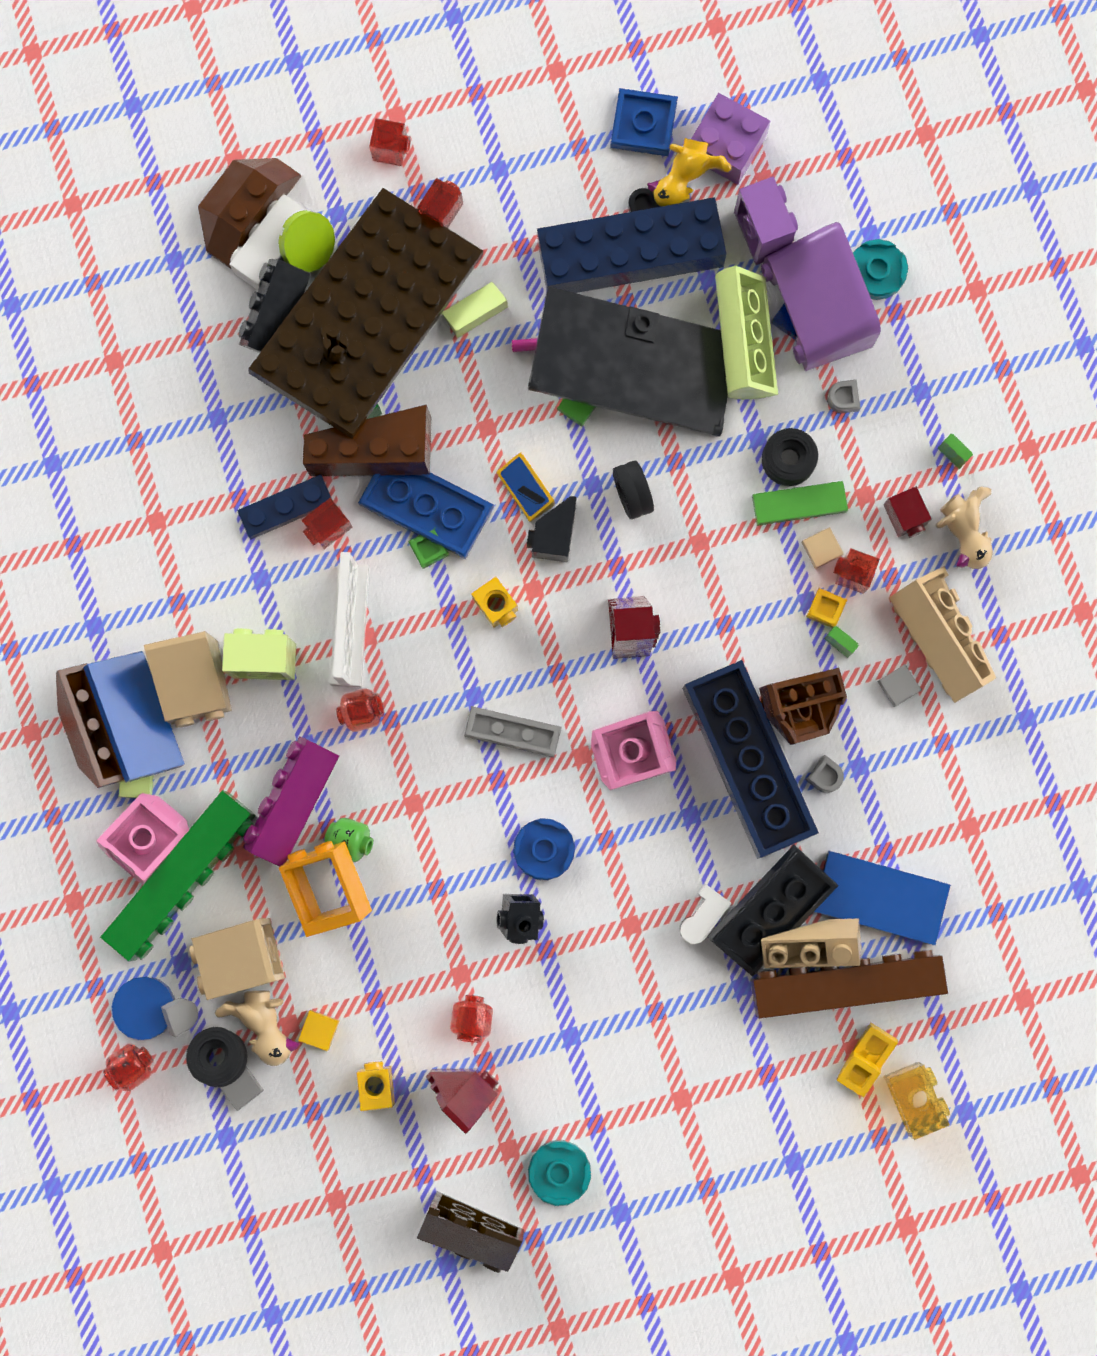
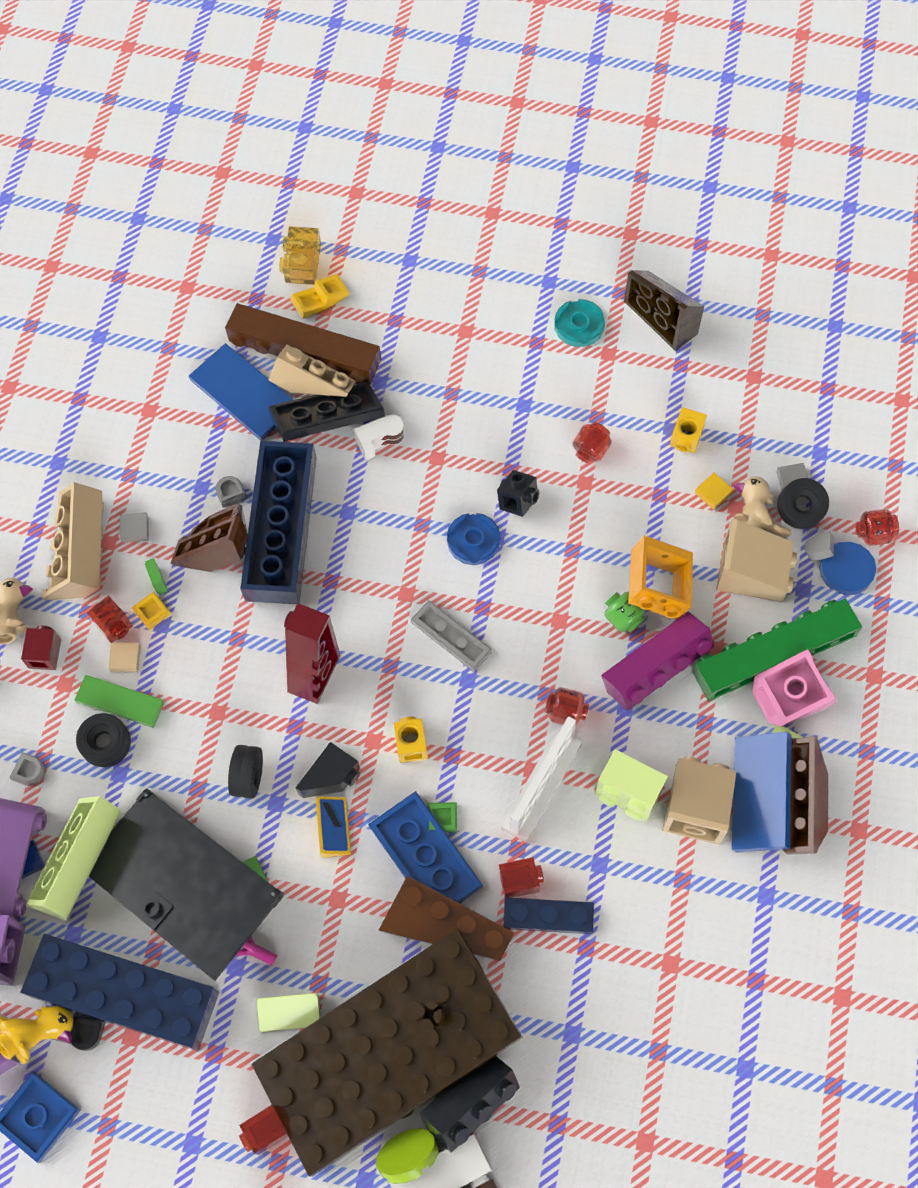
camera: 155 degrees left, 15 degrees down
dark red wedge [426,1068,499,1134] -> none
bright pink slope [591,711,676,790] -> none

